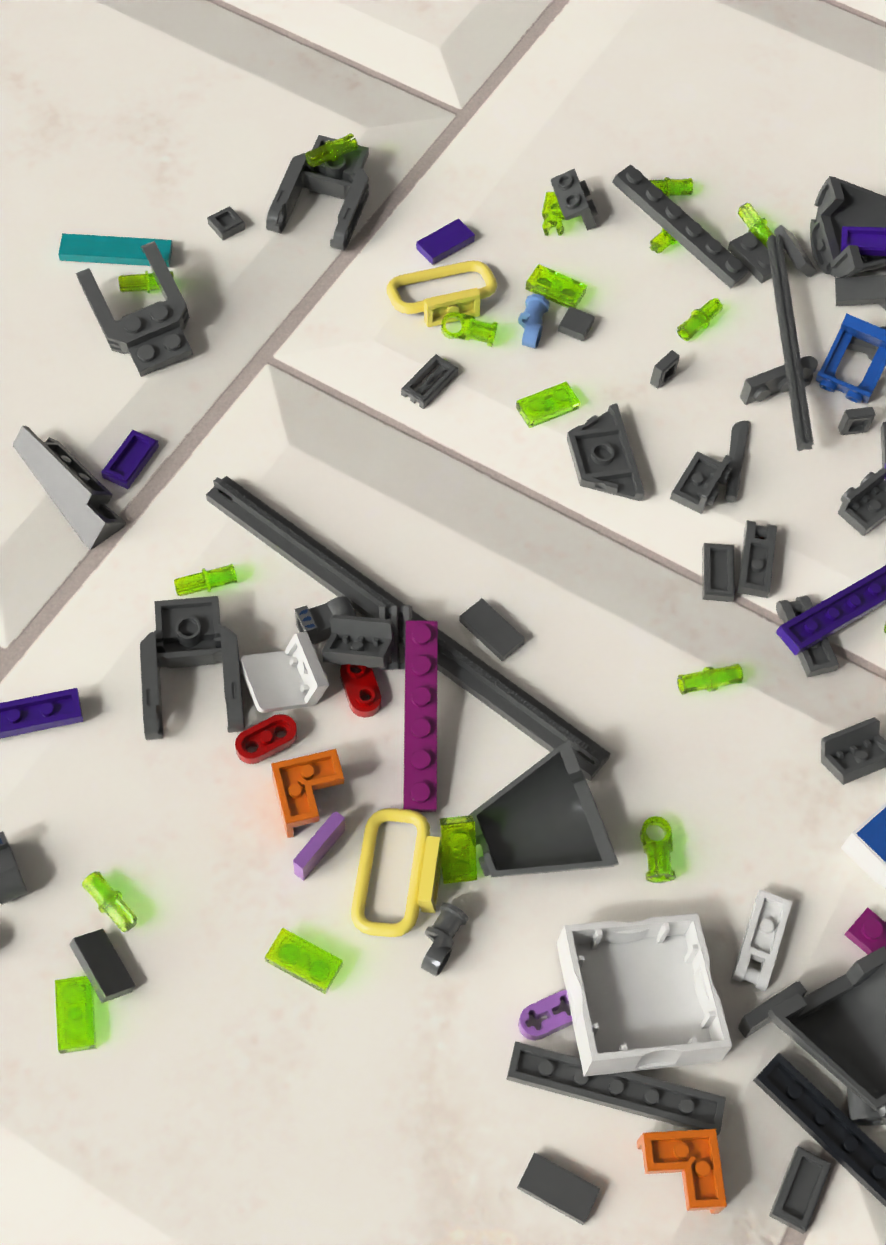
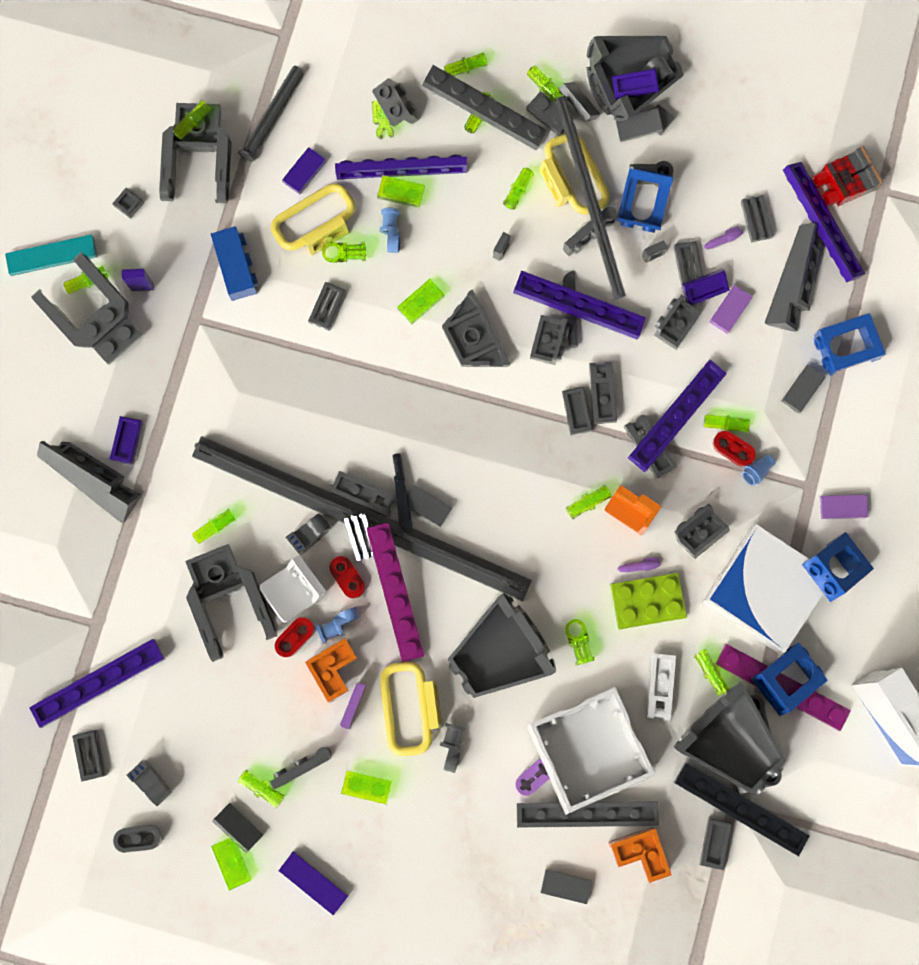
camera: 10 degrees left, 20 degrees up
clear neon green axle [82,871,137,932] -> none
dark grey bracket [322,614,395,668] -> none
clear neon green plate [439,815,477,884] -> none
dark grey tile [558,306,595,341] -> none
dark grey tile [738,981,807,1038] -> none
none -> dark purple tile [122,269,154,291]
none -> blue brick [210,226,259,301]
none -> dark grey axle [238,65,303,162]
none -> clear neon green pin [238,770,285,808]
none -> dark grey plate [269,747,332,790]
none -> dark purple tile [278,851,349,916]
none -> medium blue connector [315,606,361,644]
none -> dark grey plate [330,471,396,517]
none -> dark purple plate [335,155,467,180]
none -> black piece [392,453,413,531]
none -> dark purple plate [513,270,646,340]
none -> light yellow bar [539,133,611,215]
none -> orange panel [604,485,662,535]
none -> lime plate [610,573,687,630]
none -> medium lavender piece [617,557,661,573]
none -> clear neon green pin [693,649,730,696]

